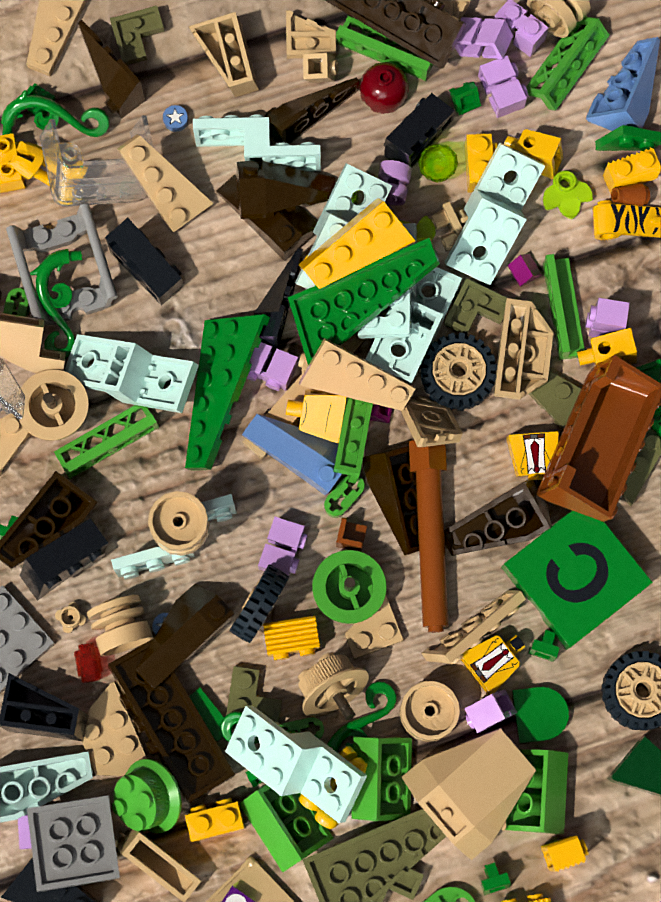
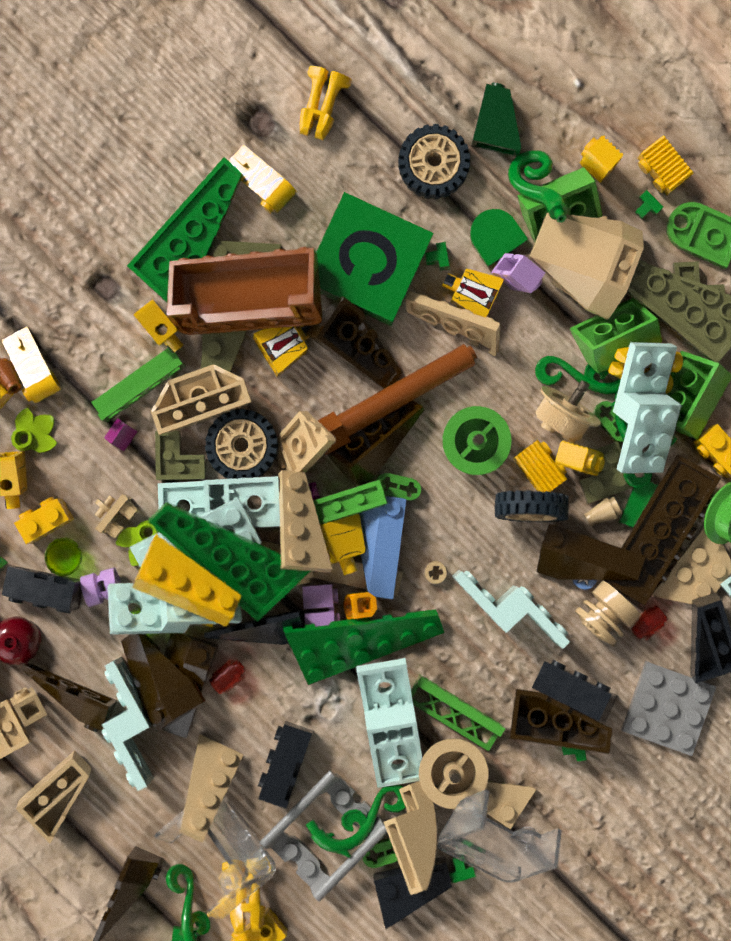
camera: 115 degrees left, 10 degrees up
tan plate [55,602,86,633] -> none
olive plate [110,6,165,65] -> none
tan wheel [148,491,210,556] -> none
medium blue tile [163,105,188,132] -> none
lavender piece [258,517,308,576] -> none
dark orange panel [336,517,367,552] -> none
tan wing [345,595,403,660] -> none
tan wheel [399,681,460,742] -> none
light aqua bracket [445,142,545,285] -> none
lavender piece [585,298,629,337] -> none
none -> clear red brick [209,659,246,695]
none -> light orange rock [343,592,377,620]
none -> tan bush [425,561,447,584]
none -> green plant [508,150,569,223]
none -> yellow brick [555,441,605,476]
none -> tan cone [584,496,623,527]

